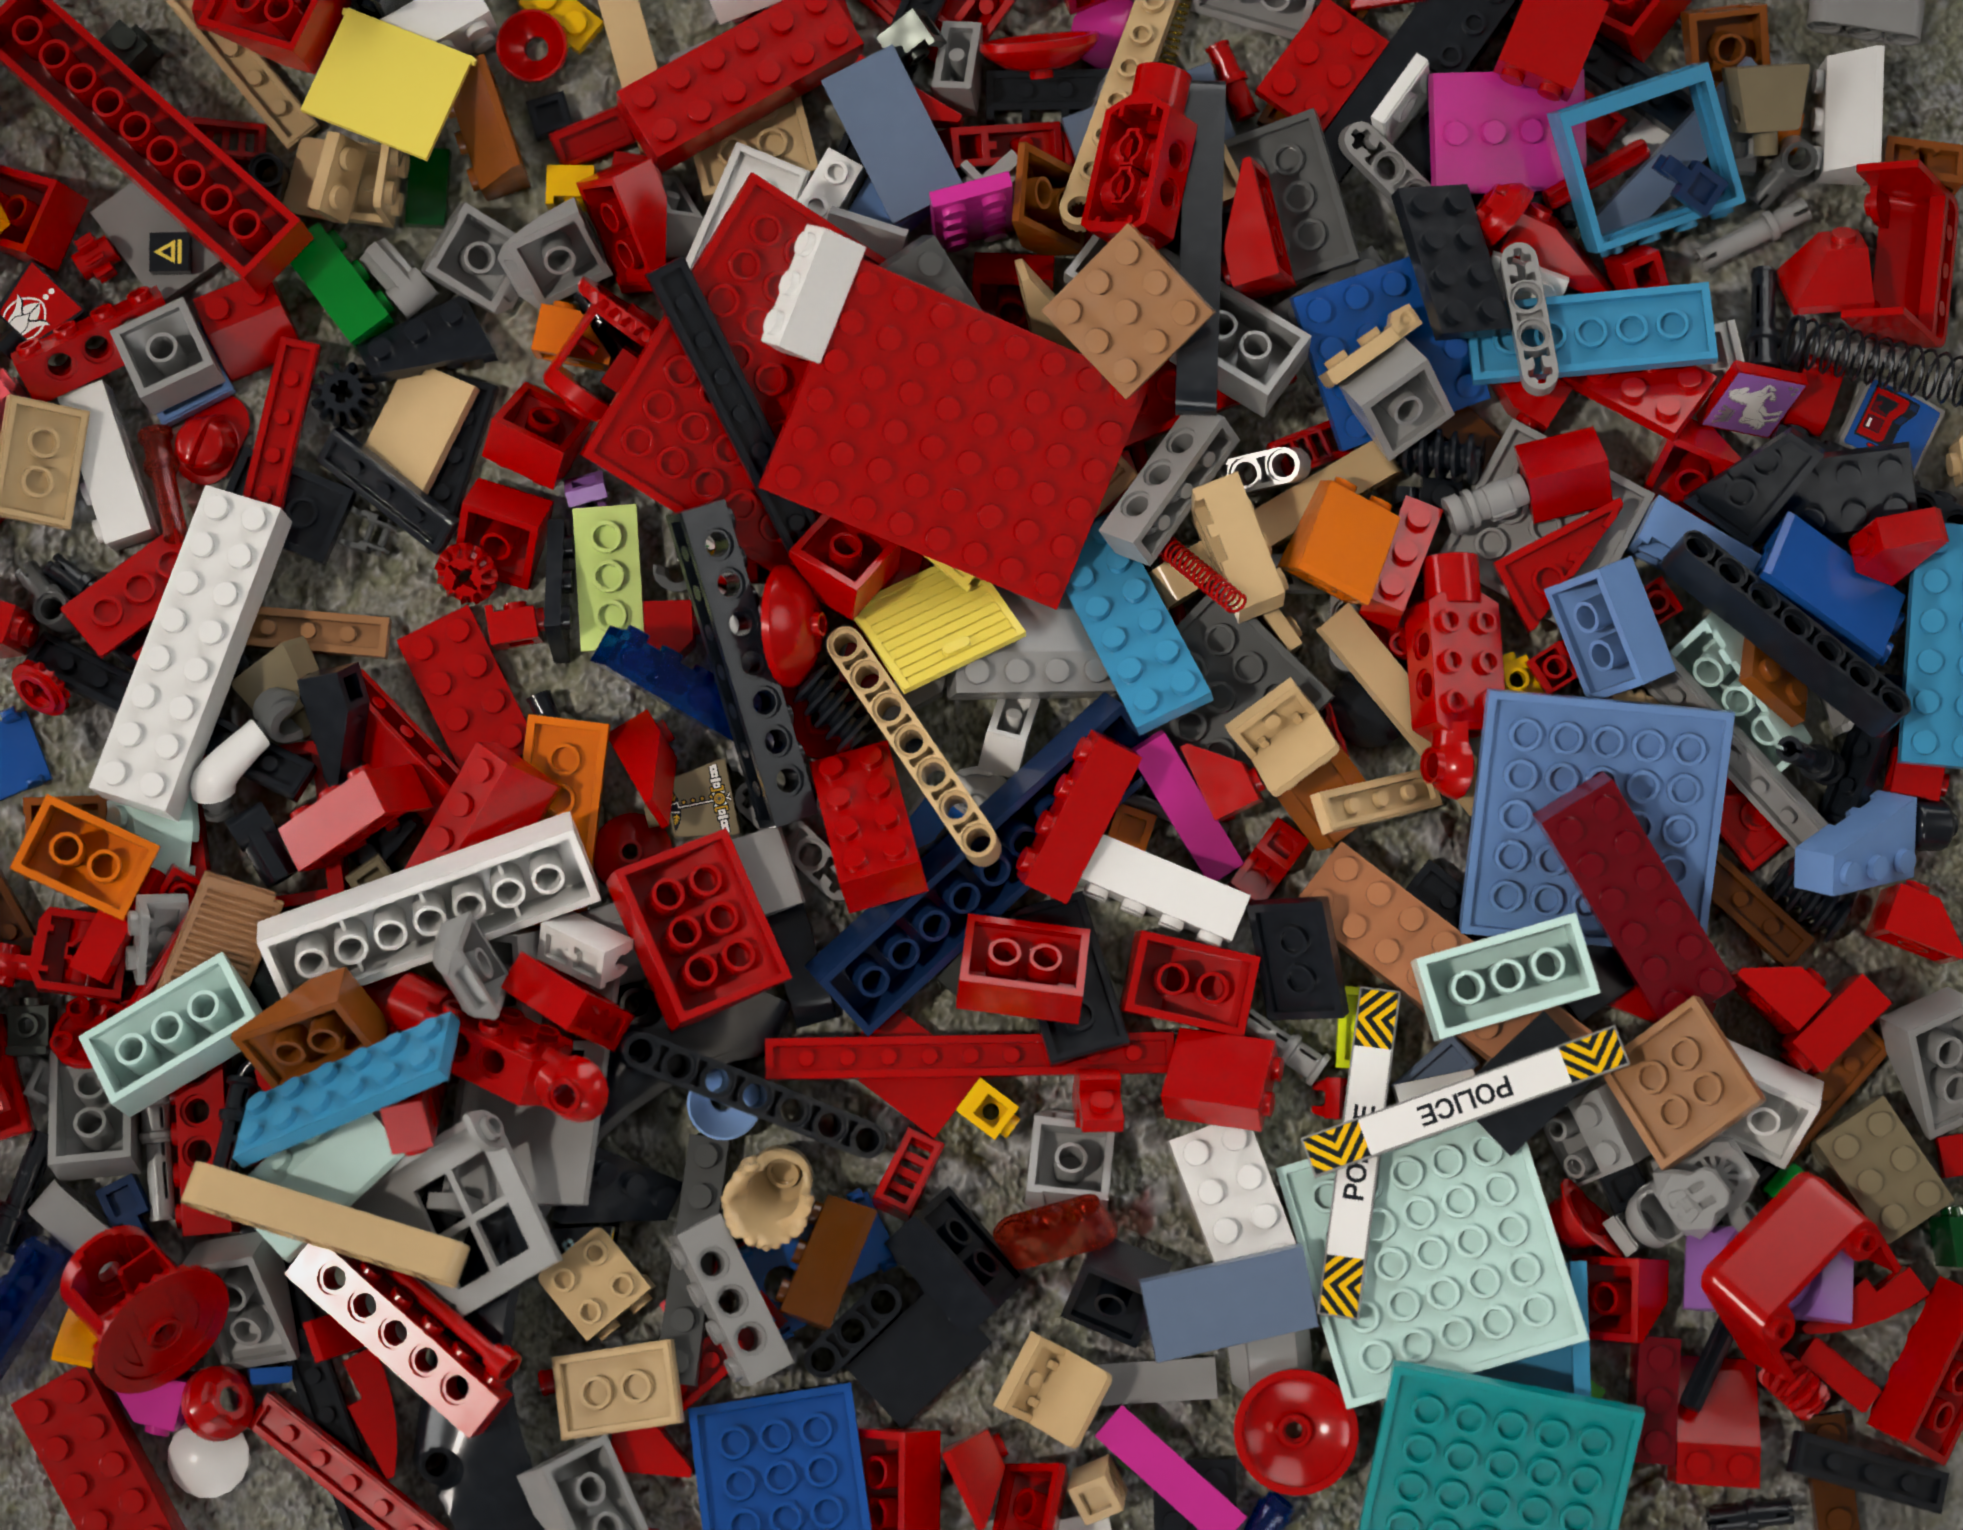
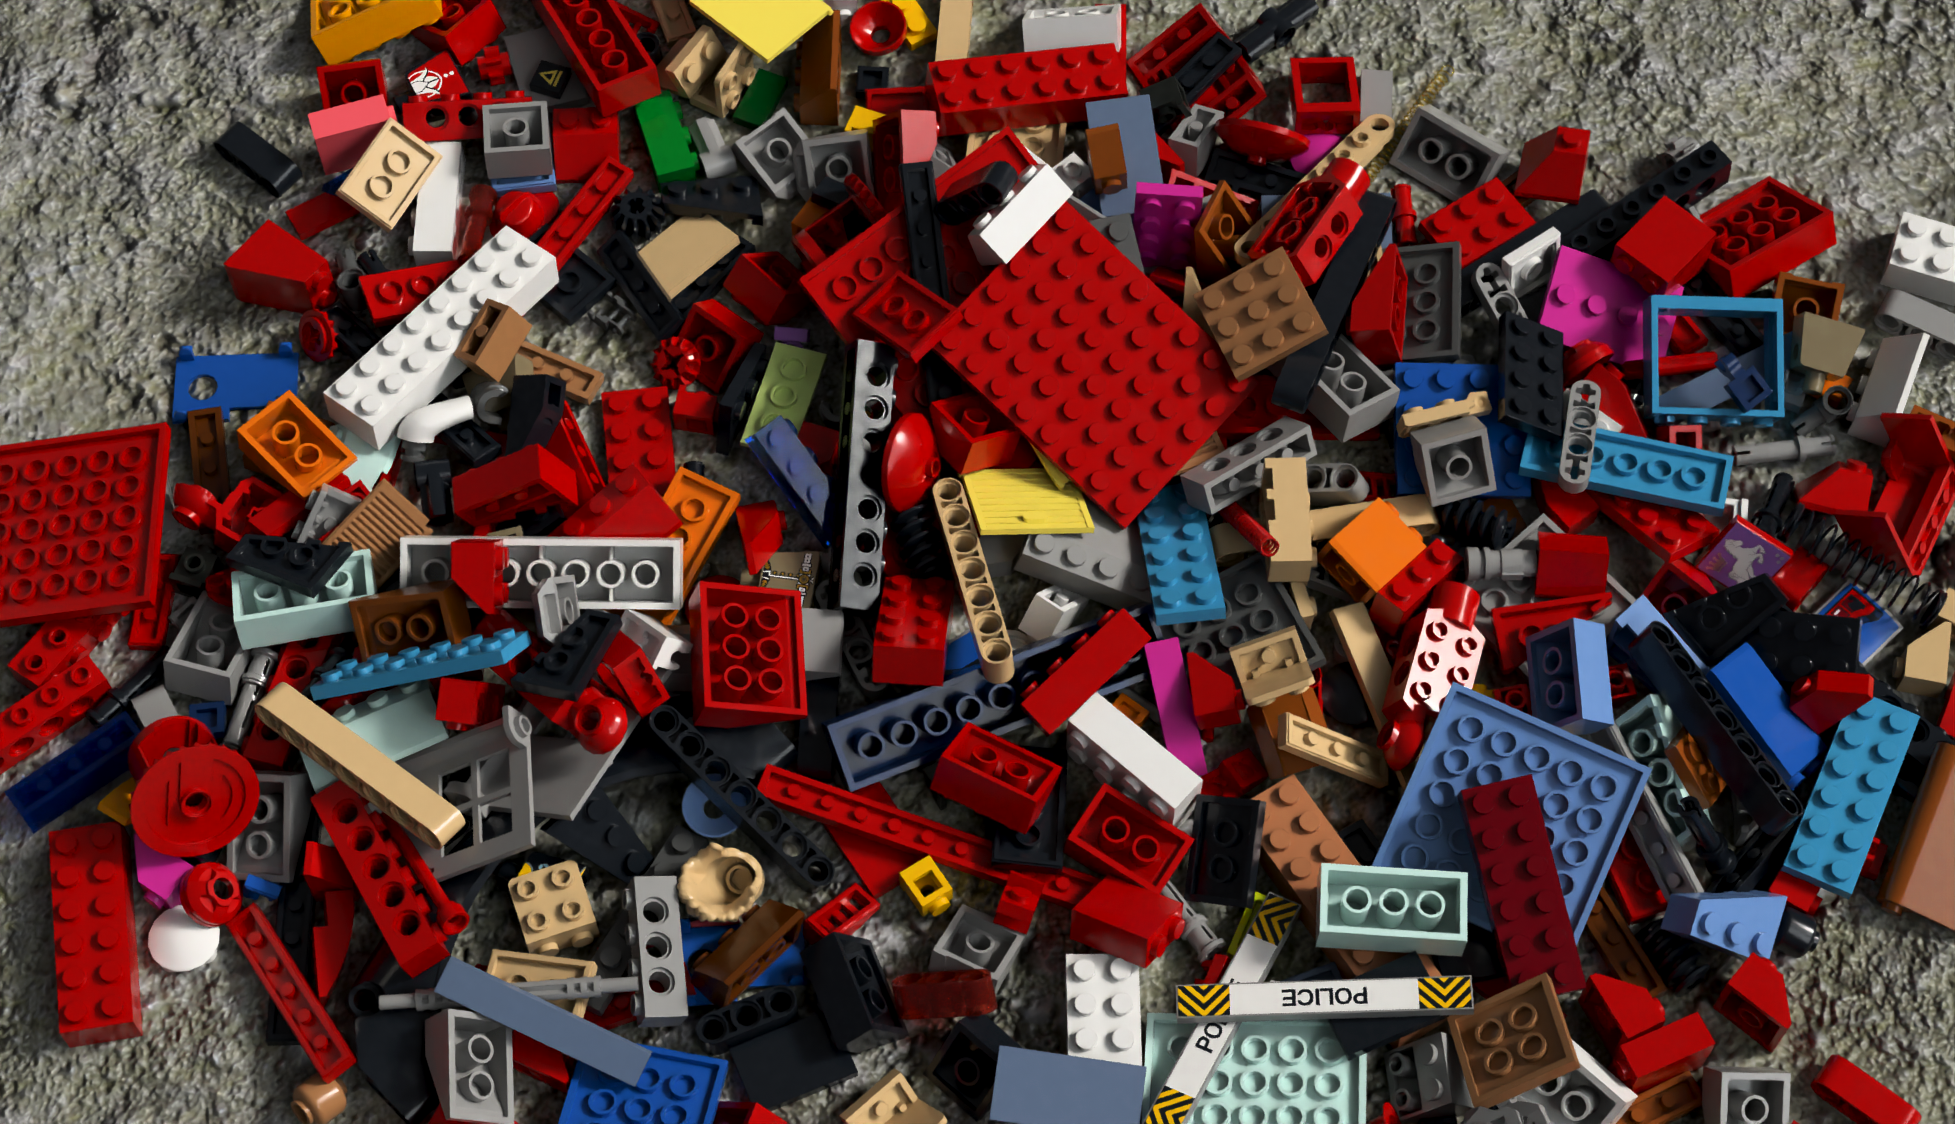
camera: 15 degrees right, 20 degrees down
none -> black wing [225,534,353,598]
none -> light grey axle [379,975,639,1011]
none -> sand blue tile [434,956,652,1087]
none -> red slope [451,539,509,614]
none -> medium nougat brick [454,298,532,383]
none -> black wing [510,609,623,702]
none -> black tile [810,176,849,210]
none -> red tile [851,270,964,364]
none -> black beam [934,161,1018,226]
none -> dark orange slope [1085,123,1128,195]

